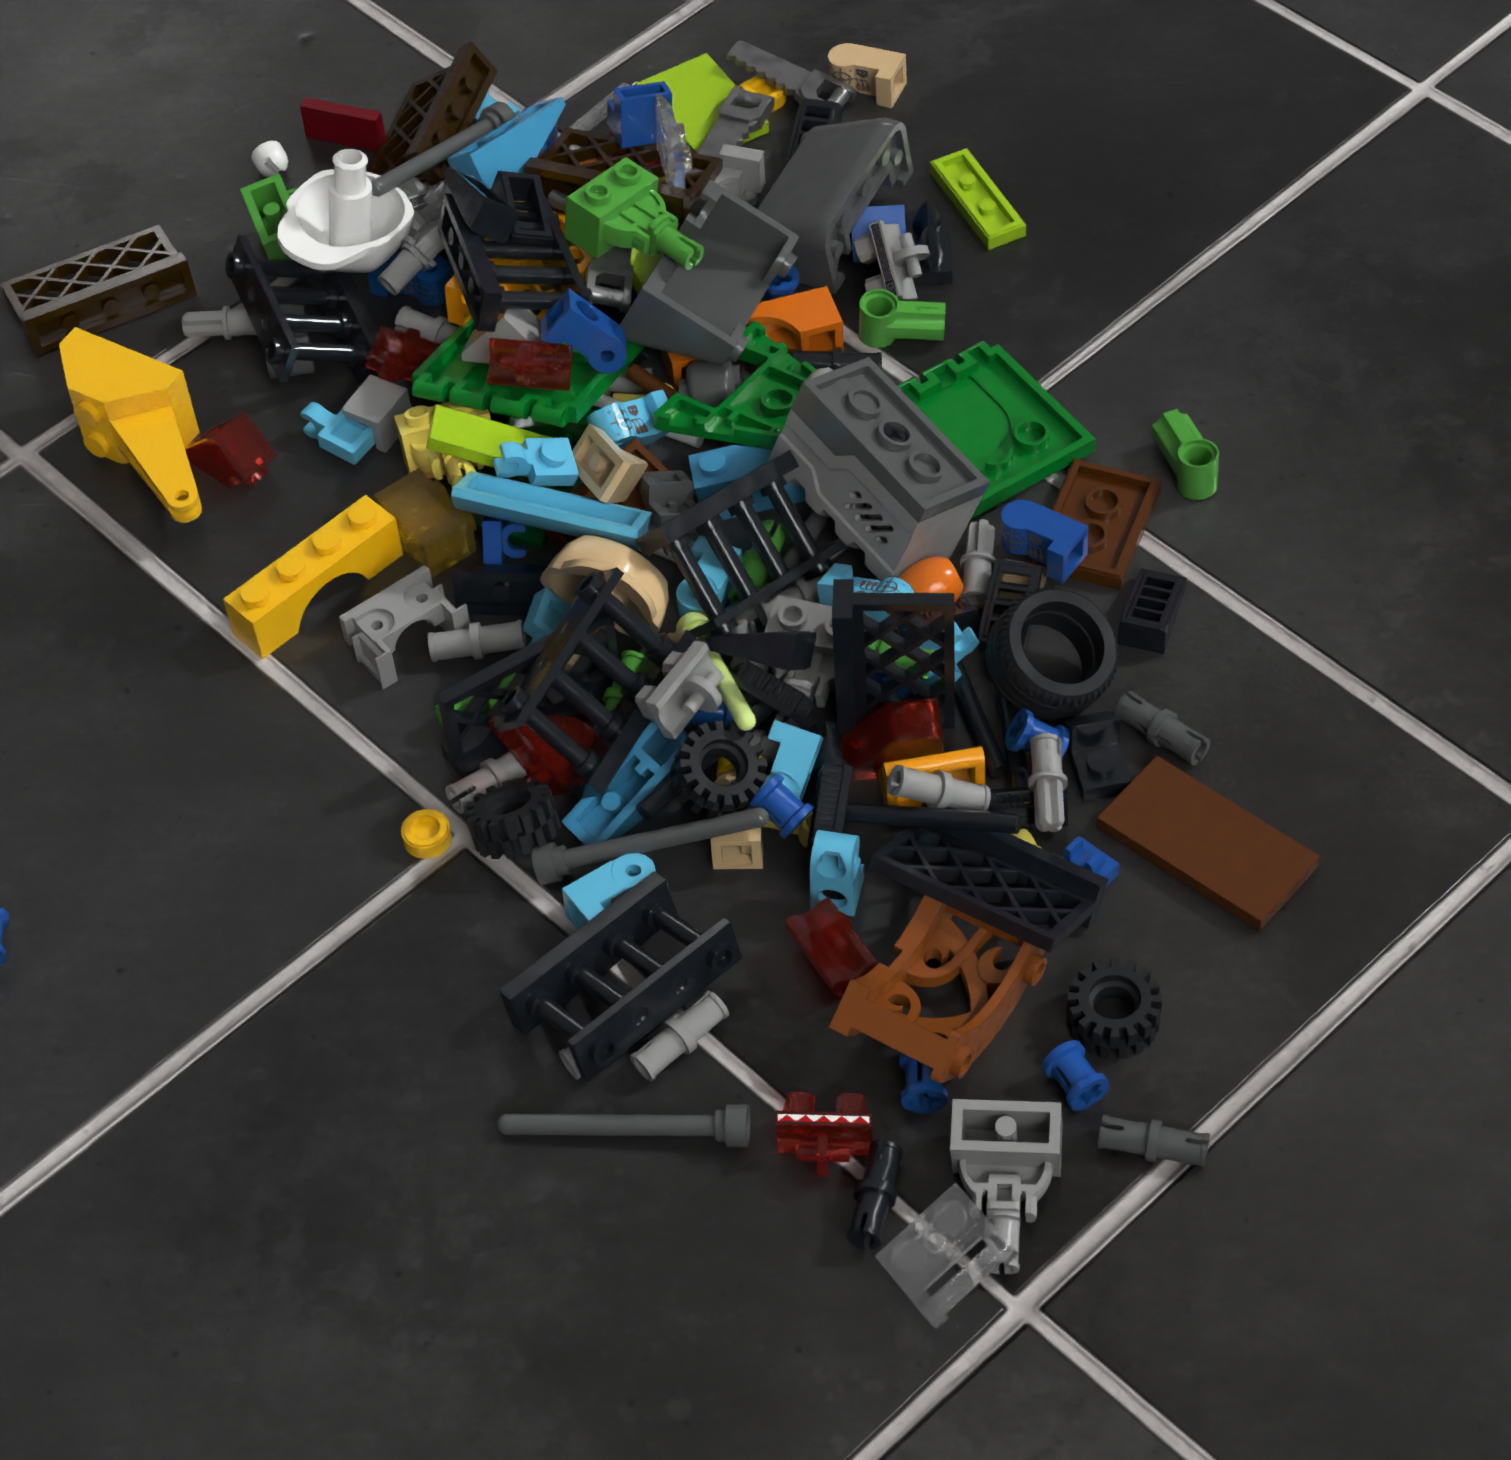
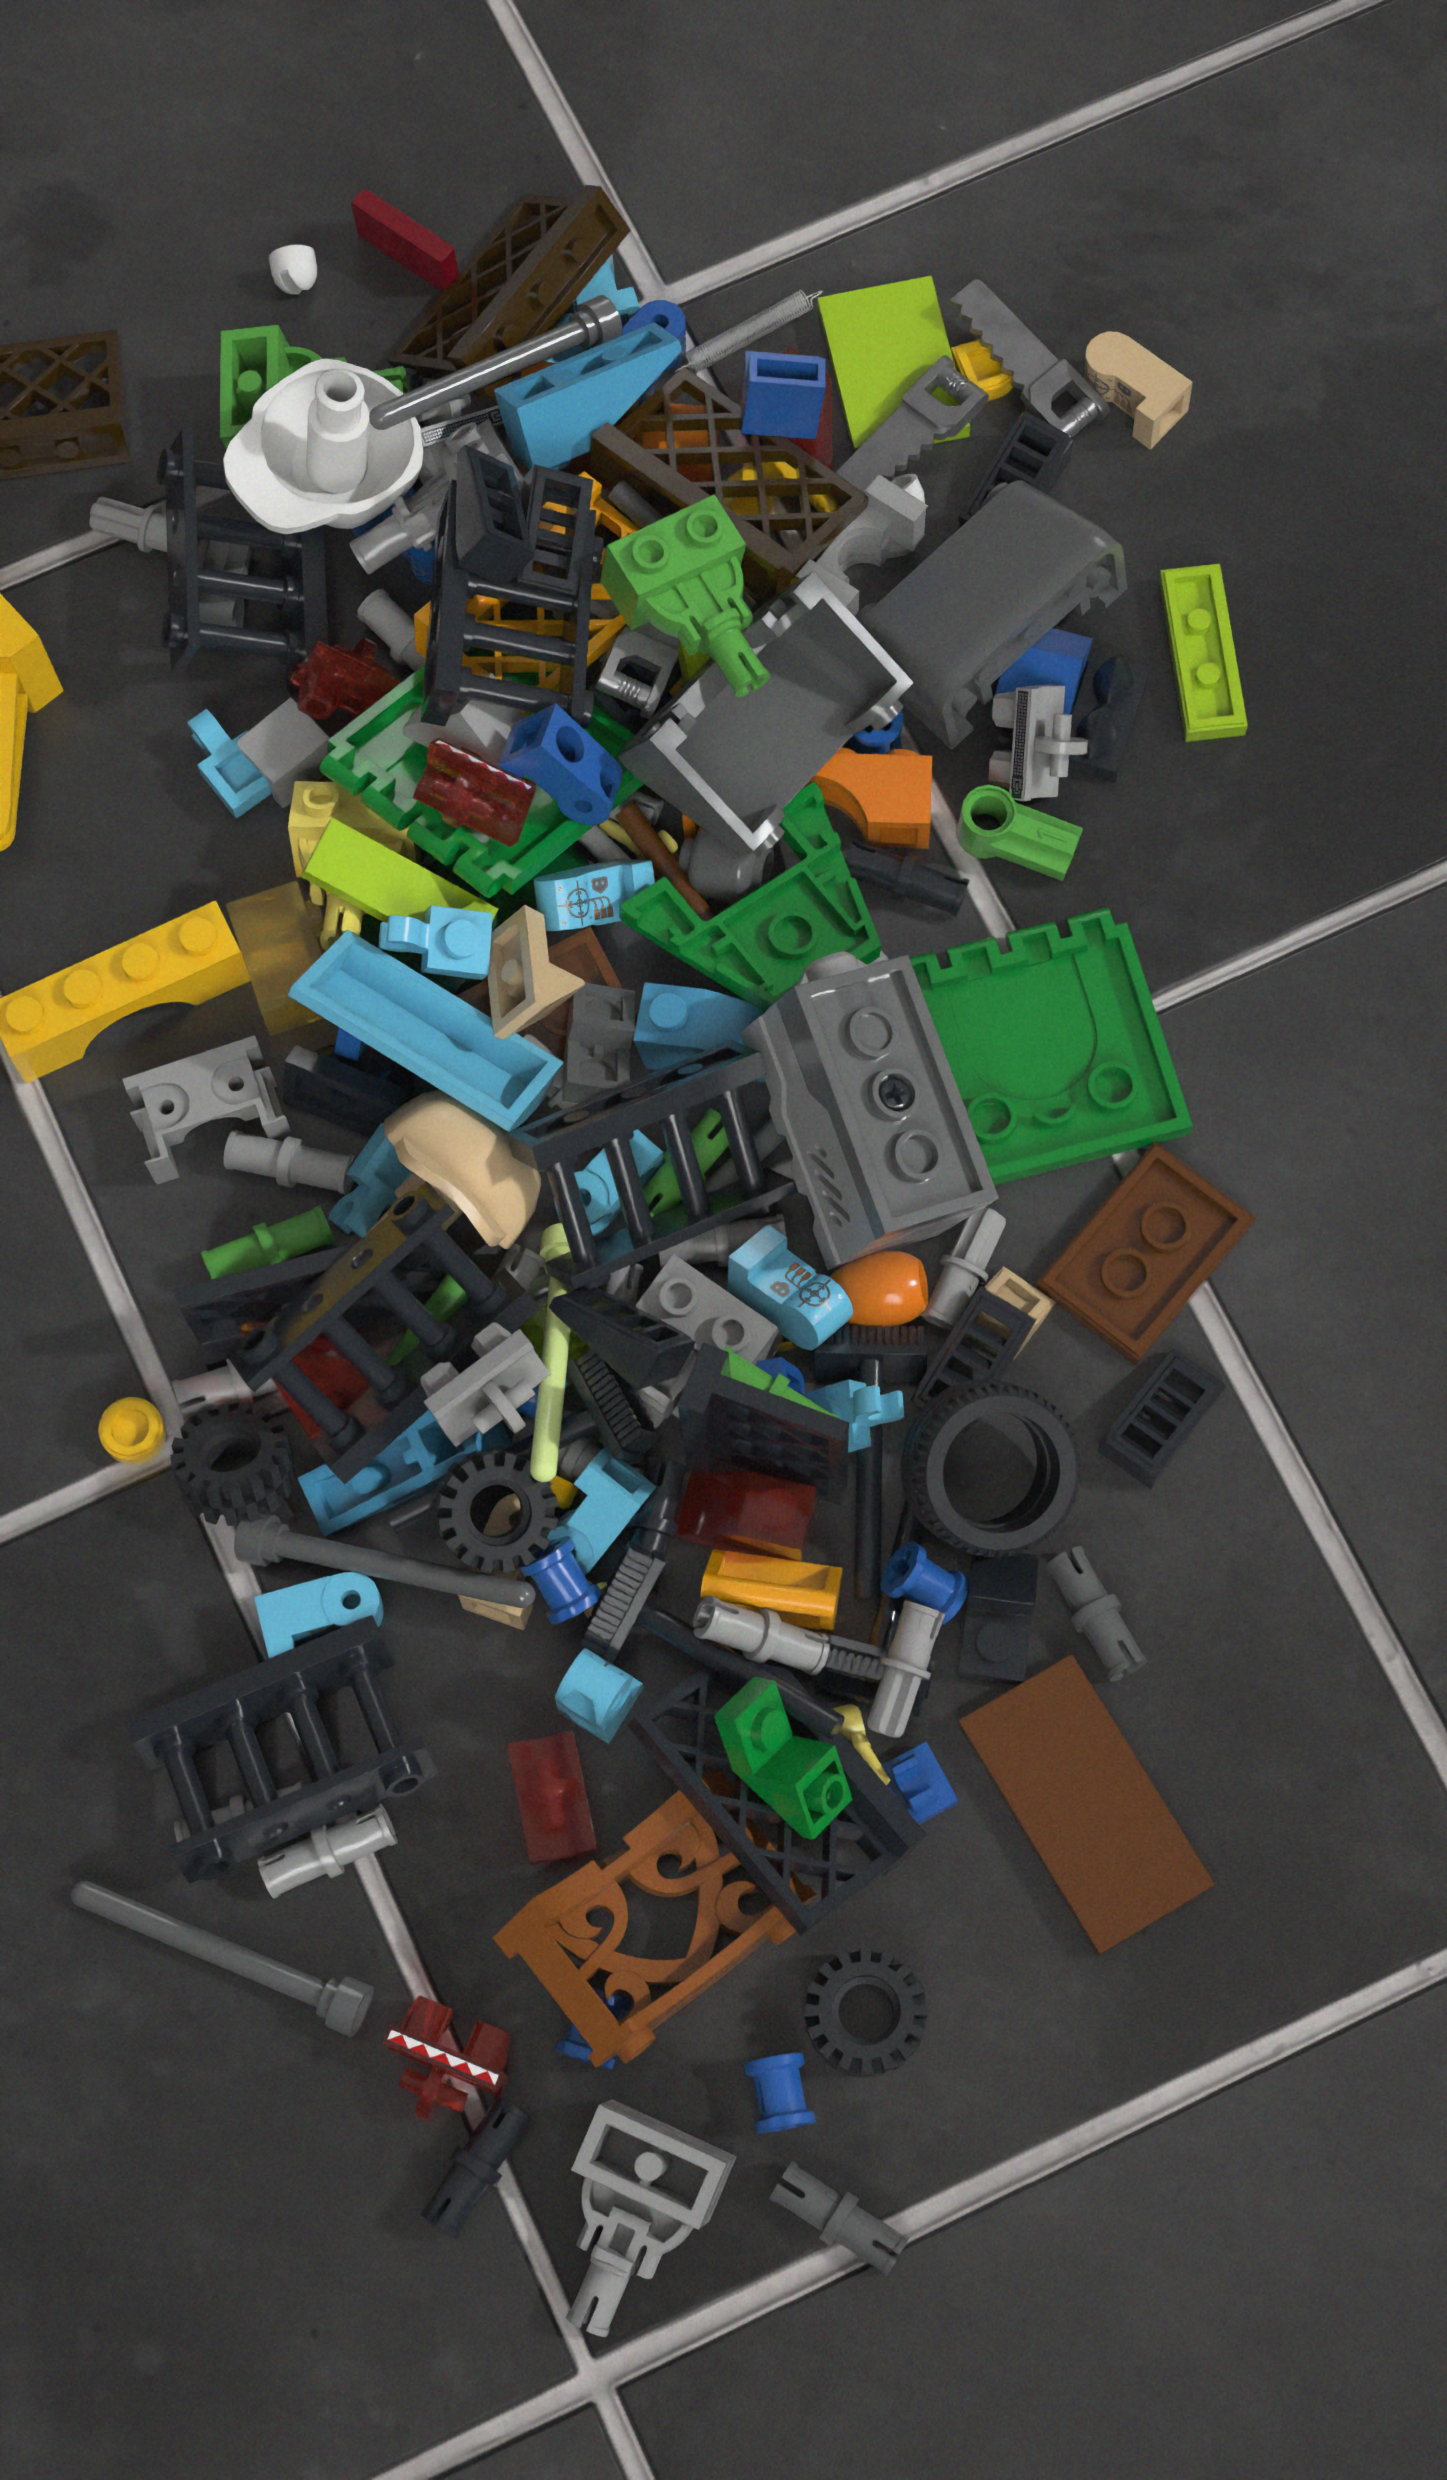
camera: 20 degrees right, 20 degrees up
clear red slope [185,411,278,488] -> none
clear plate [655,94,692,189] -> none
clear plate [875,1182,1019,1329] -> none
blue leg [1001,500,1088,584] -> none
bright green piece [1151,409,1219,500] -> none
none -> green slope [714,1676,853,1840]

